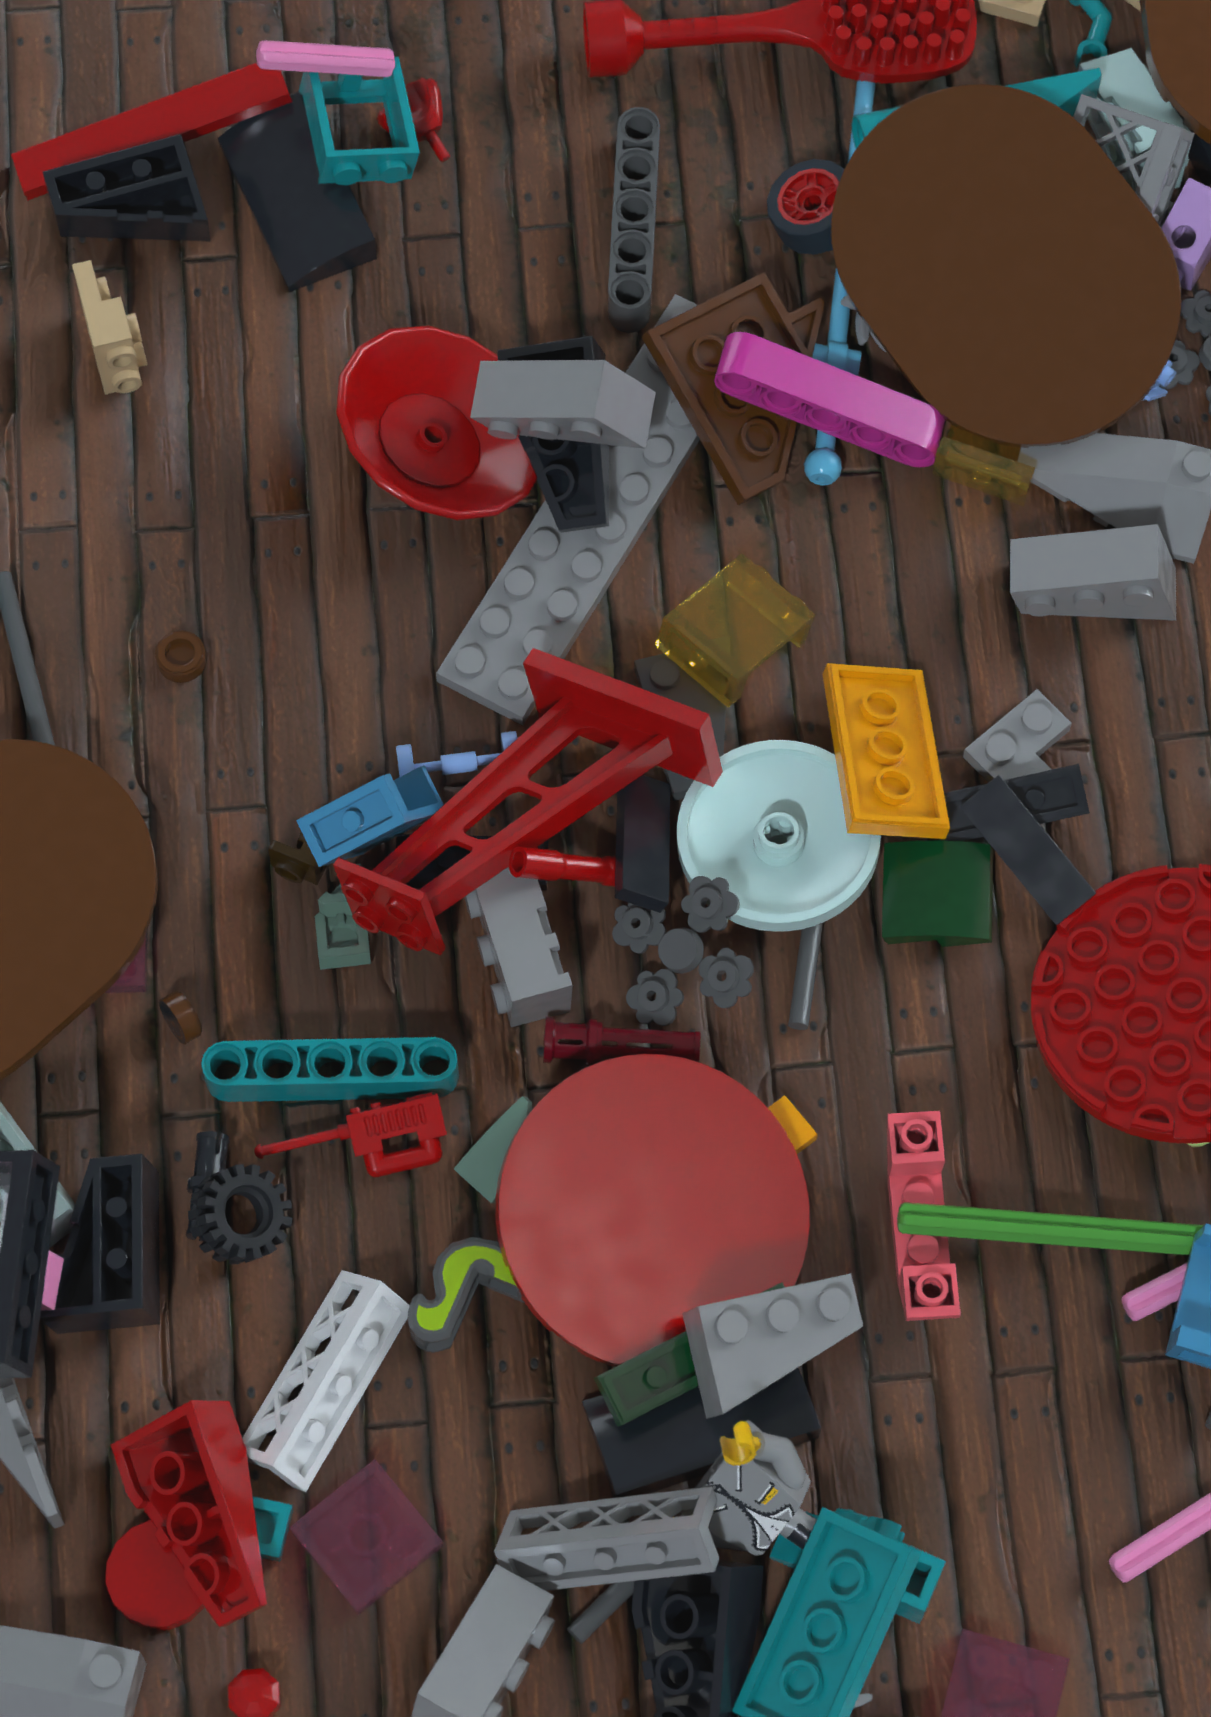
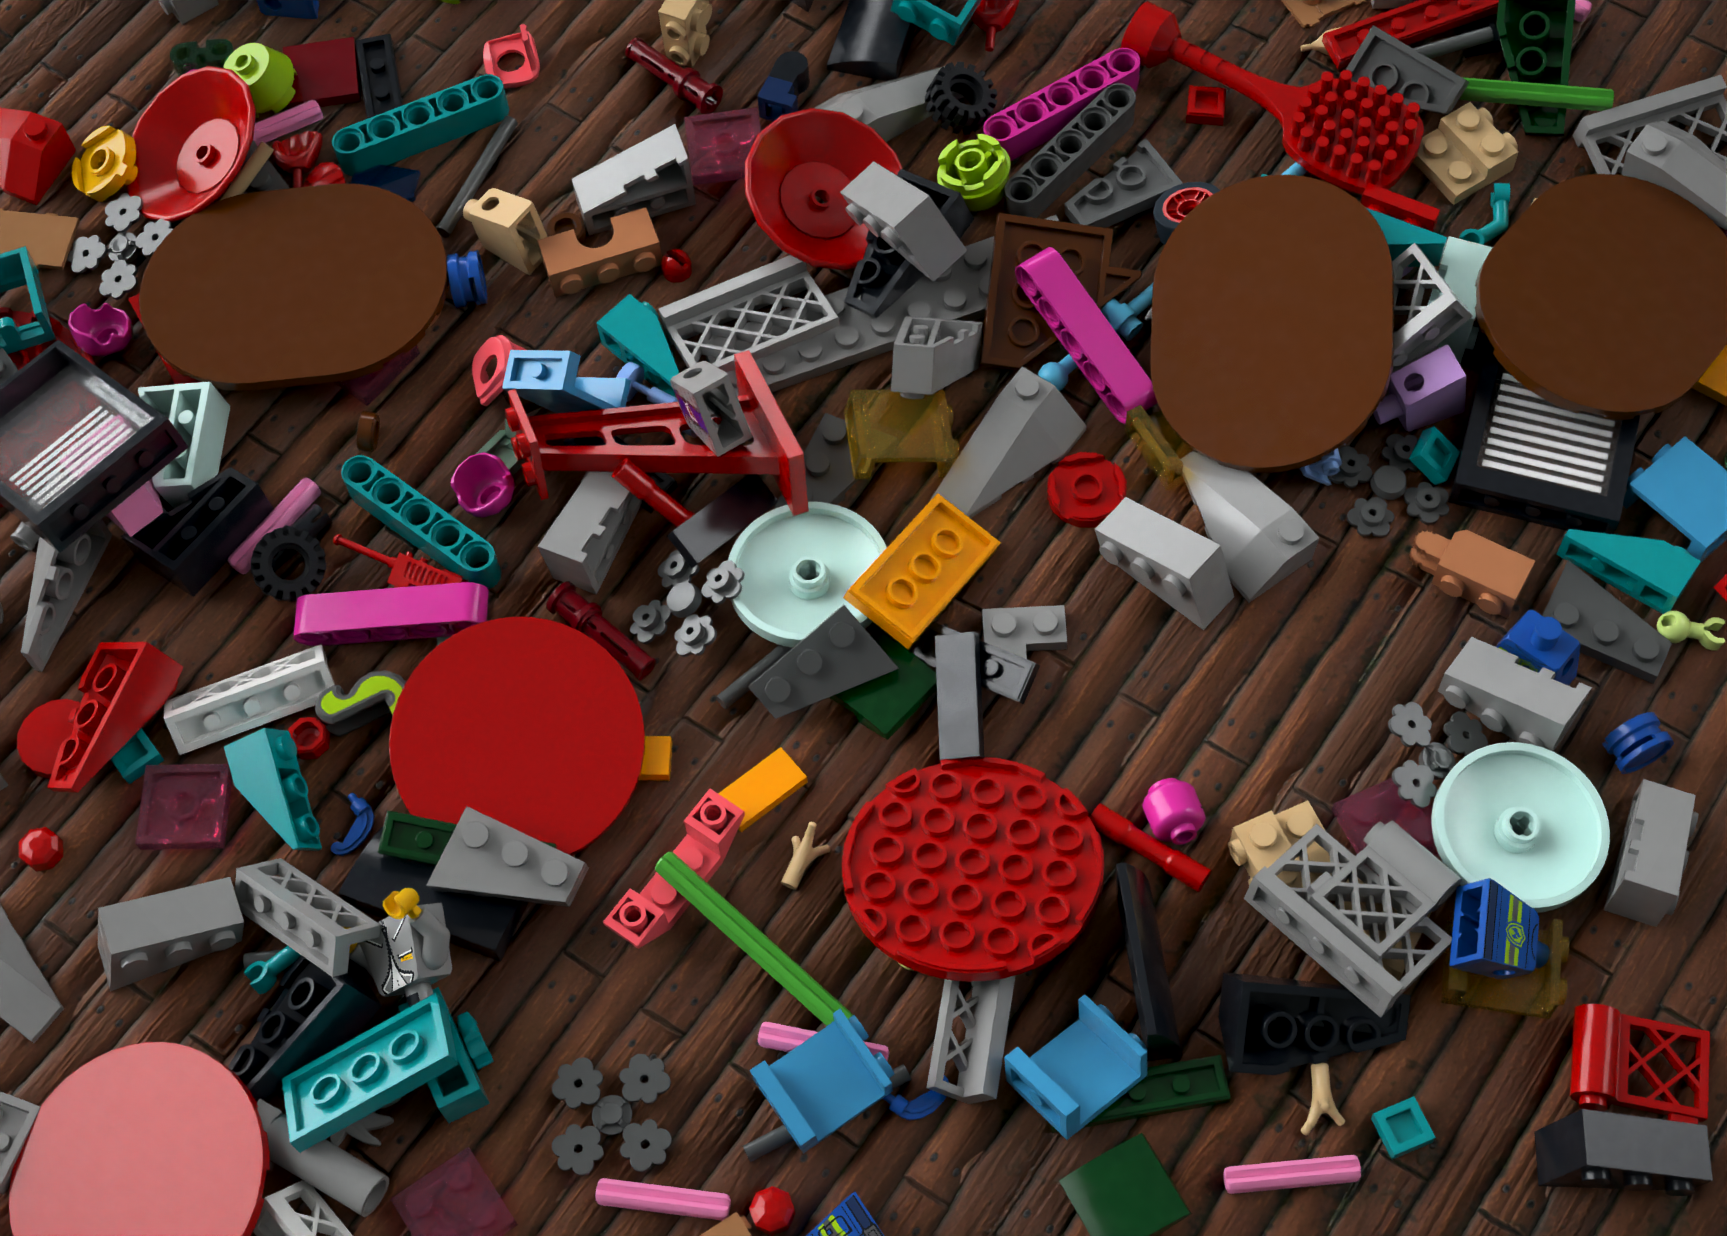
camera: 45 degrees right, 5 degrees down
none -> teal slope [224,728,322,851]
none -> bright pink axle [228,477,321,574]
none -> teal arm [244,945,301,994]
none -> red tile [288,717,330,760]
none -> dark pink beam [293,582,489,646]
none -> blue piece [331,793,375,856]
none -> blue wheel [447,250,487,308]
none -> dark pink hair [451,452,515,518]
none -> tan torso [463,188,548,275]
none -> coral piece [472,335,526,406]
none -> nougat arch [537,207,662,297]
none -> dark grey plant [552,1054,672,1176]
none -> light grey wedge [571,124,696,236]
none -> teal slope [596,294,679,397]
none -> dark red pin [625,37,723,115]
none -> light grey fence [658,255,840,373]
none -> red hinge [661,248,692,283]
none -> light grey torso [670,361,753,457]
none -> clear pink plate [684,107,761,185]
none -> light orange tile [718,747,808,832]
none -> dark grey wing [748,604,899,719]
none -> leg [757,51,810,121]
none -> tan bar [781,822,830,890]
none -> light grey wedge [814,66,964,142]
none -> light grey wedge [891,316,983,399]
none -> black tyre [925,62,997,135]
none -> light grey wedge [930,367,1087,519]
none -> lime cone [937,134,1011,211]
none -> dark pink beam [984,48,1140,161]
none -> red tile [1047,452,1127,528]
none -> dark grey wing [1064,138,1183,228]
none -> red tile [1186,85,1226,126]
none -> red plate [1361,183,1441,232]

